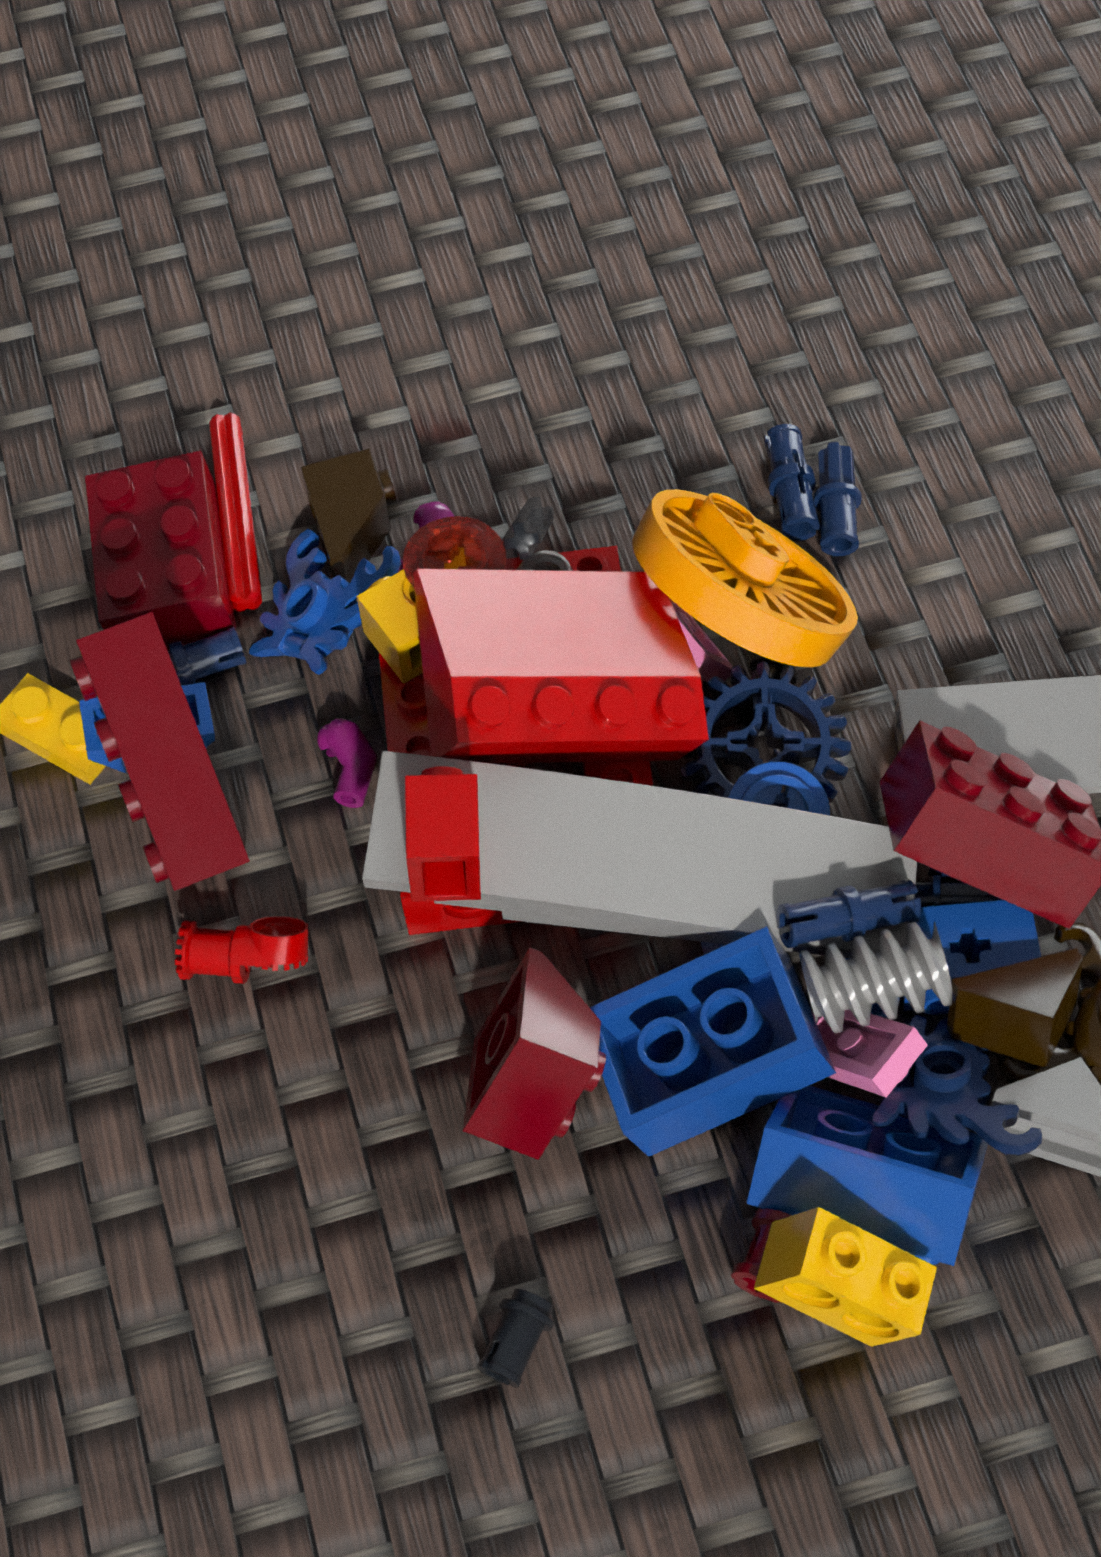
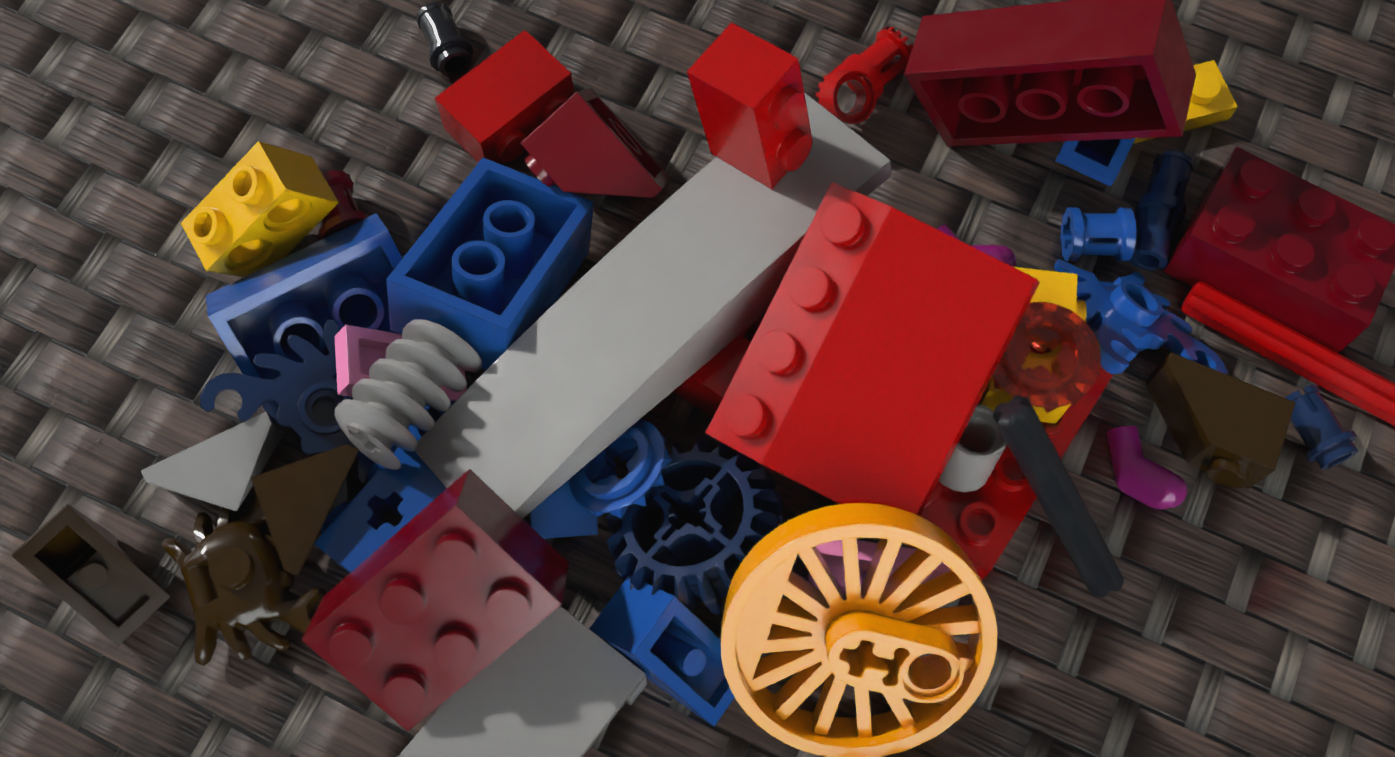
camera: 125 degrees right, 10 degrees up
dark blue pin [776,879,921,948] -> none
none -> red brick [435,30,574,164]
none -> blue slope [589,575,734,726]
none -> blue bush [1060,207,1136,262]
none -> dark blue pin [1286,384,1358,470]

